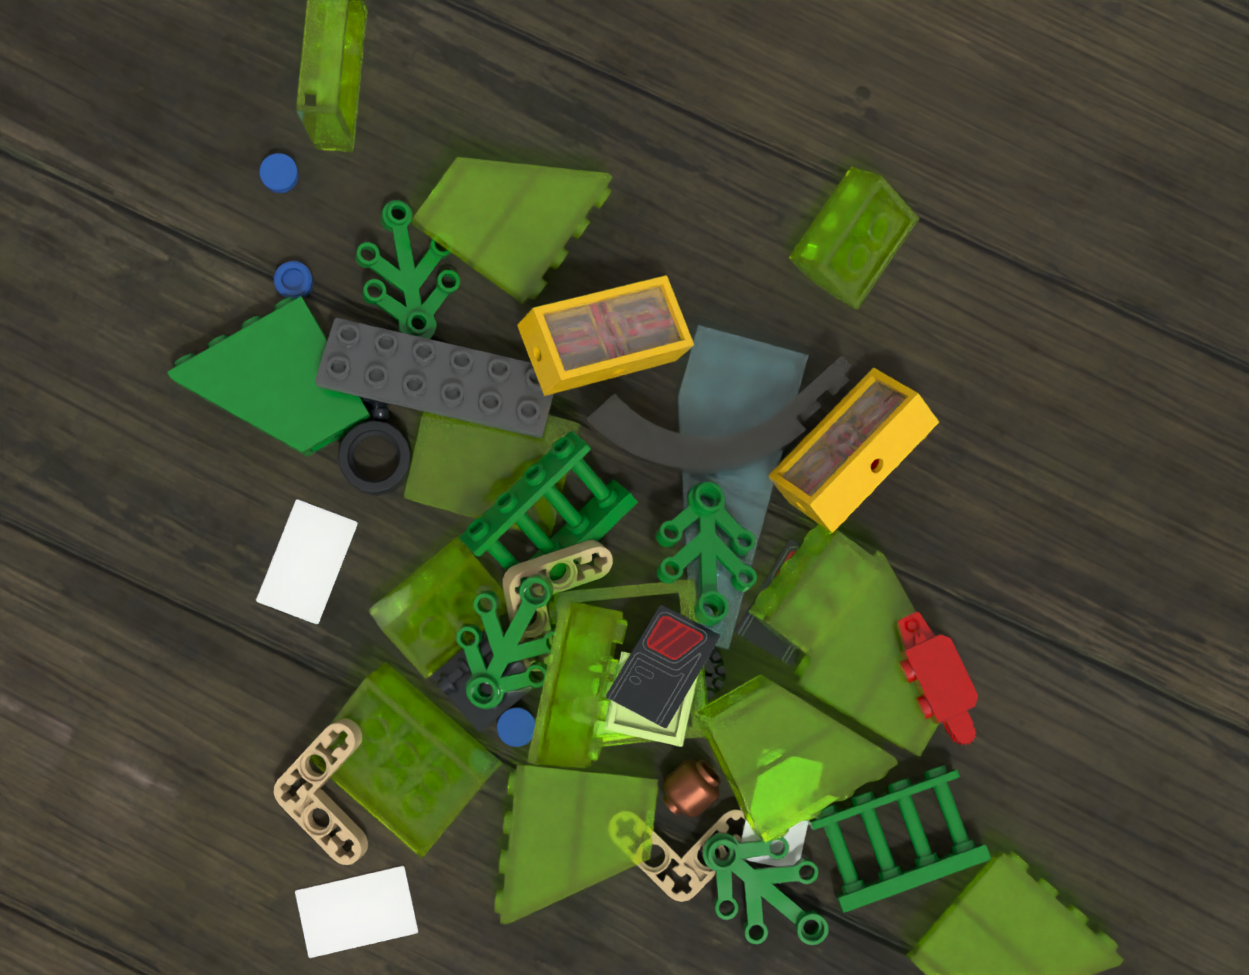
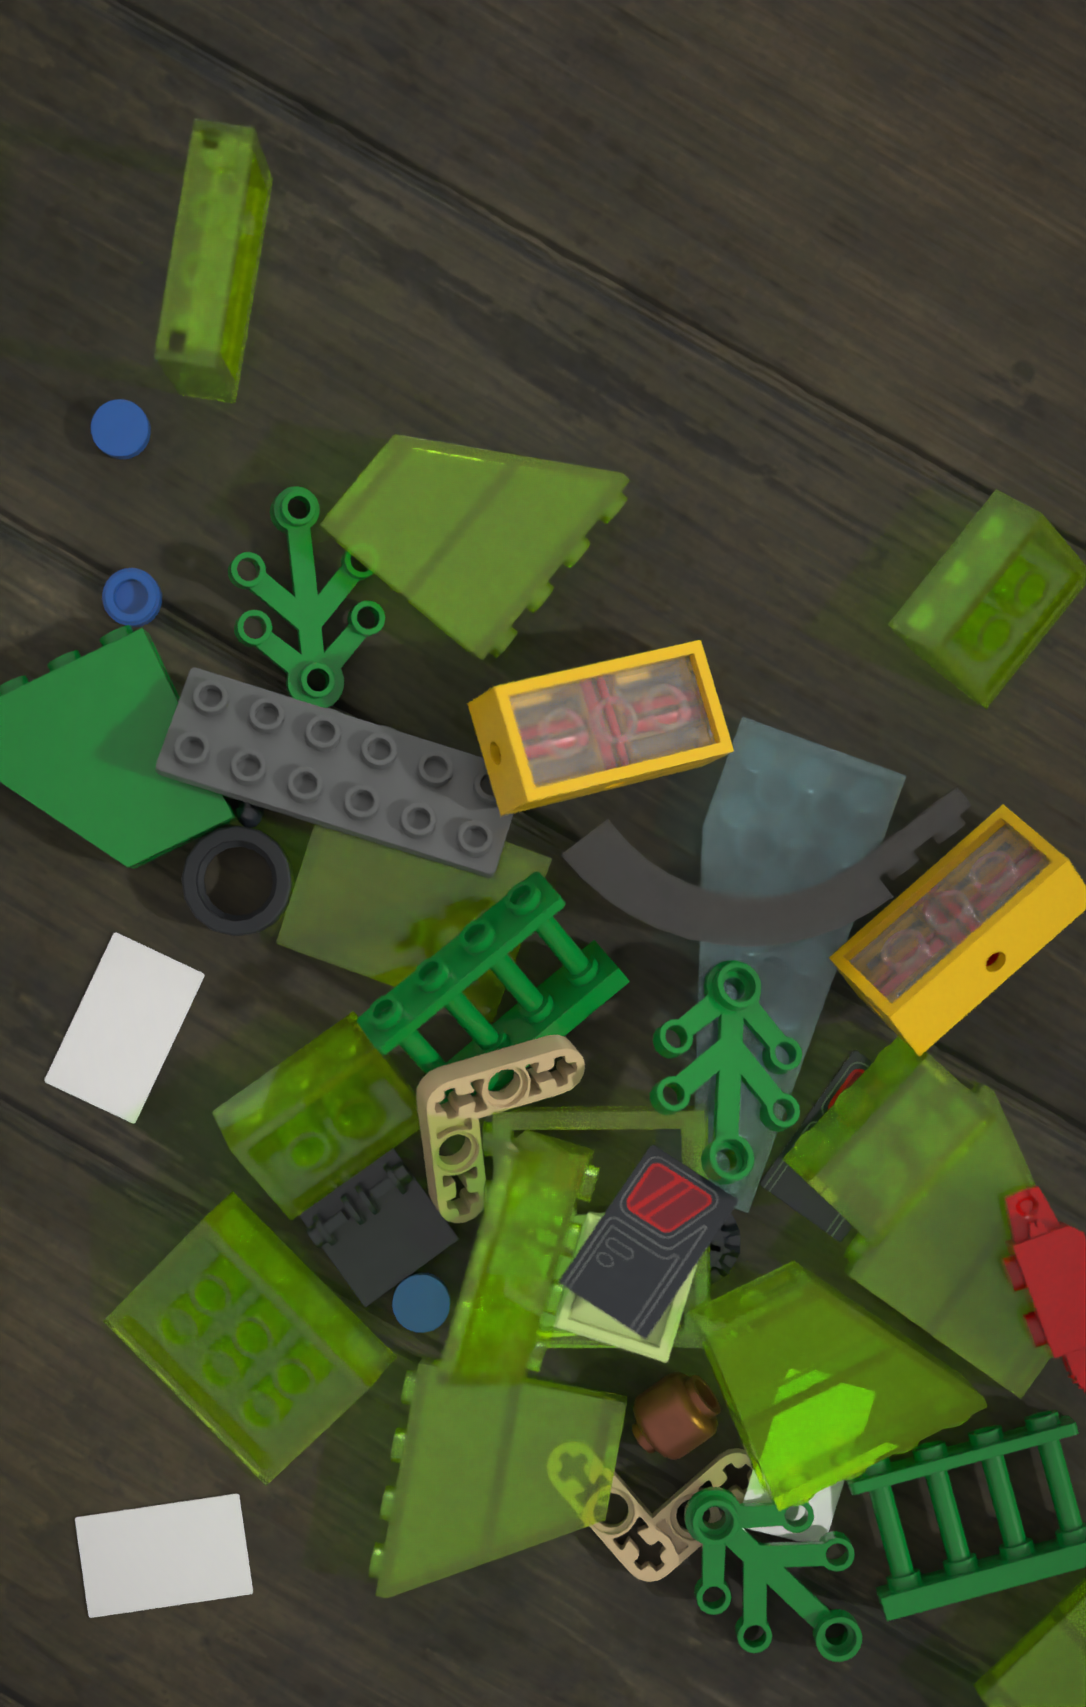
camera: 10 degrees right, 5 degrees up
tan beam [274,718,368,865] -> none
green plant [456,574,568,709] -> none

